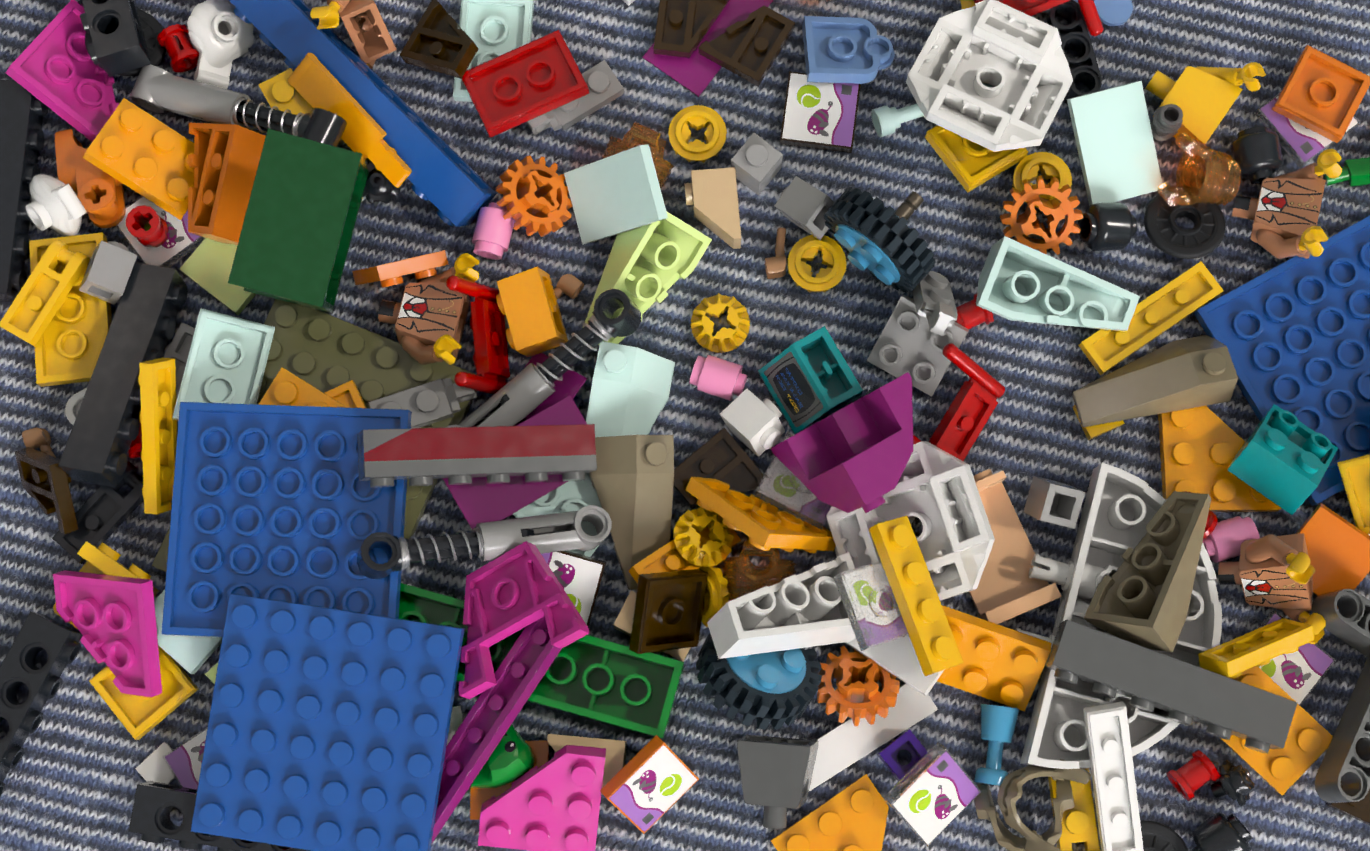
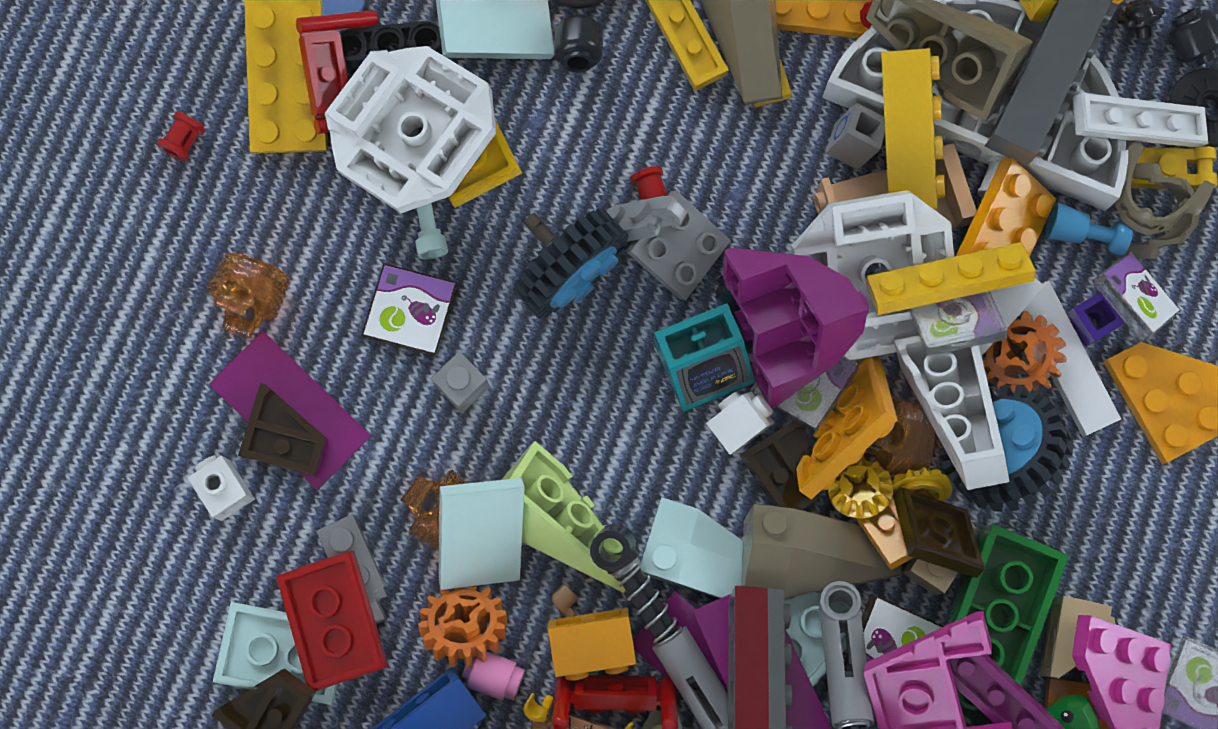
camera: 85 degrees left, 0 degrees up
tile [600,735,699,834] -> none
yellow gear [668,105,727,163] -> none
tan slope [684,167,741,249] -> none
bright pink brick [689,355,747,401] -> none
yellow gear [691,293,750,353] -> none
dark brown wing [698,6,795,87] -> none
dark grey torso [737,734,819,829] -> none
medium nougat hand [764,228,786,279] -> none
light grey brick [774,176,834,240] -> none
yellow gear [787,235,847,293] -> none
medium blue plate [802,16,895,84] -> none
red plate [913,343,1005,461] -> none
light aqua wedge [976,236,1140,331] -> none
orange gear [1000,175,1083,255] -> none
yellow gear [1012,152,1072,208] -> none
red bush [1166,750,1220,801] -> none
none -> yellow brick [881,48,945,209]

